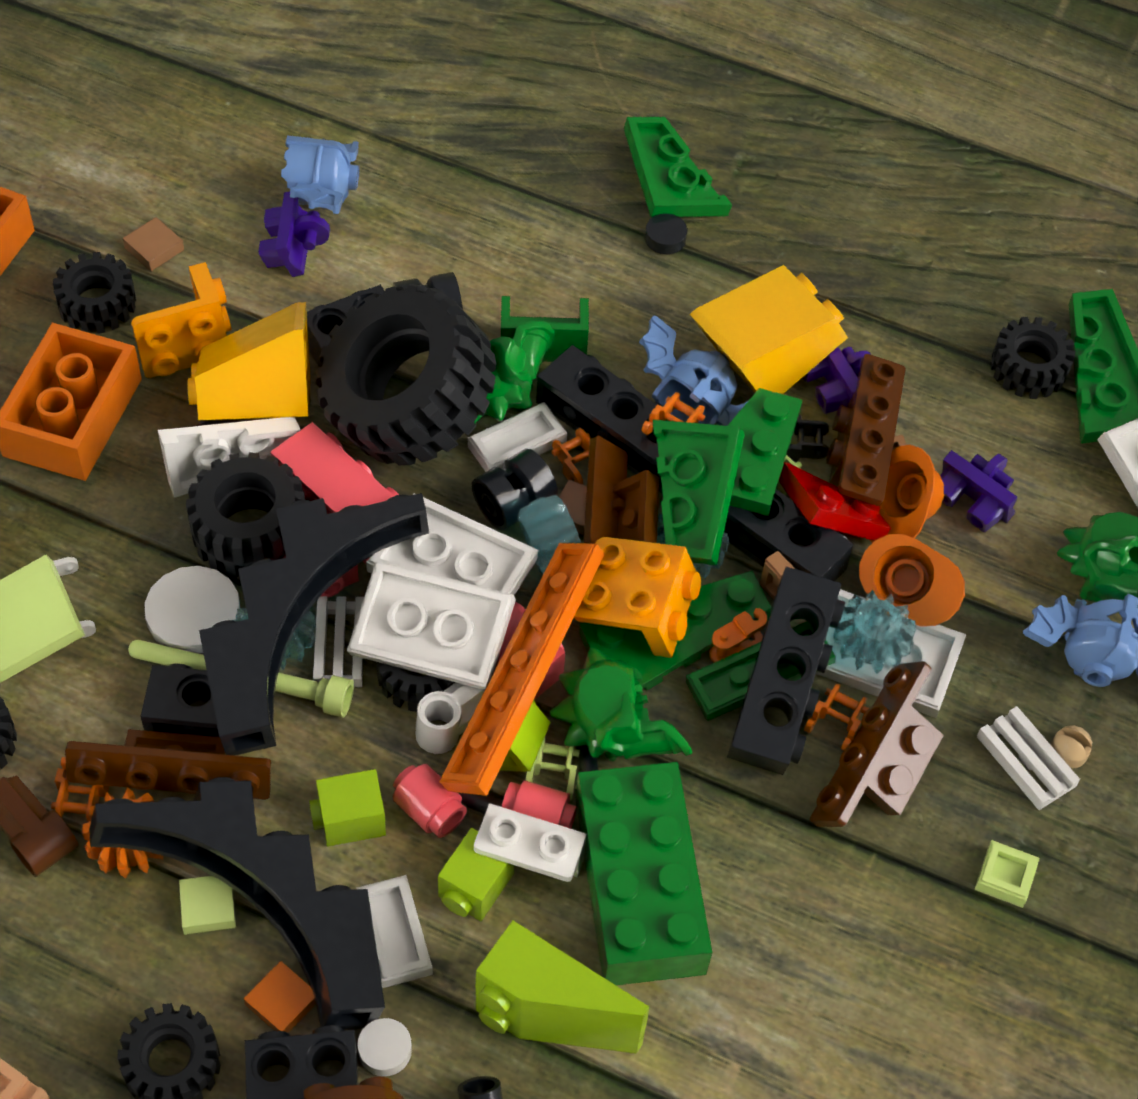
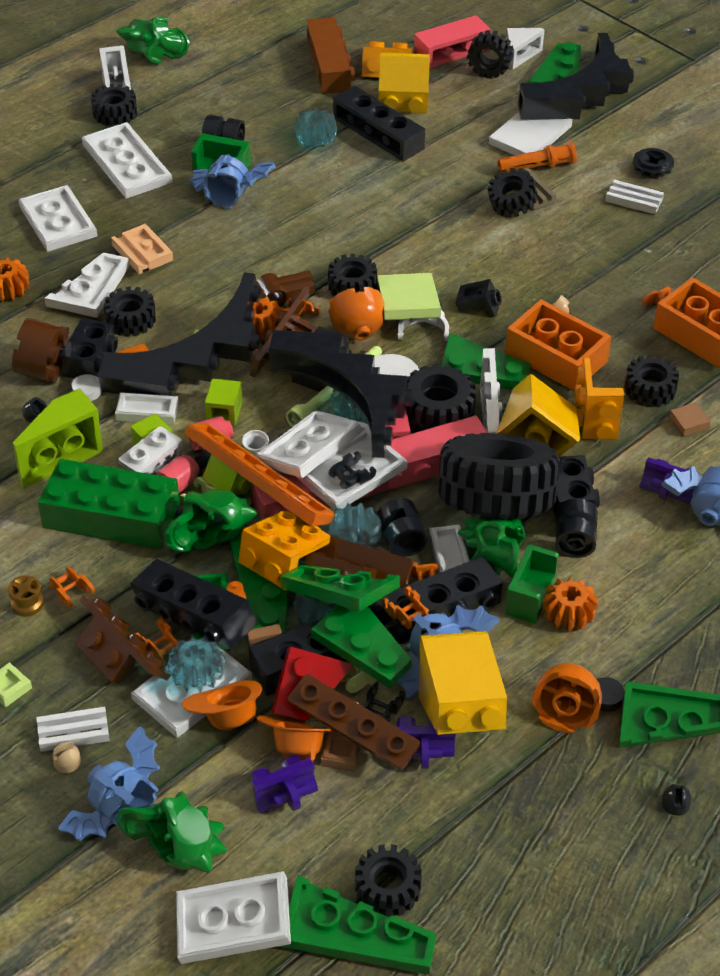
camera: 115 degrees right, 10 degrees down
none -> pearl gold wheel [8,575,44,617]
none -> orange piece [49,566,95,609]
none -> orange cylinder [328,287,384,341]
none -> black piece [328,451,377,489]
none -> green wing [442,333,530,389]
none -> orange cylinder [532,663,602,733]
none -> orange gear [542,577,598,632]
none -> black hinge [662,784,692,816]

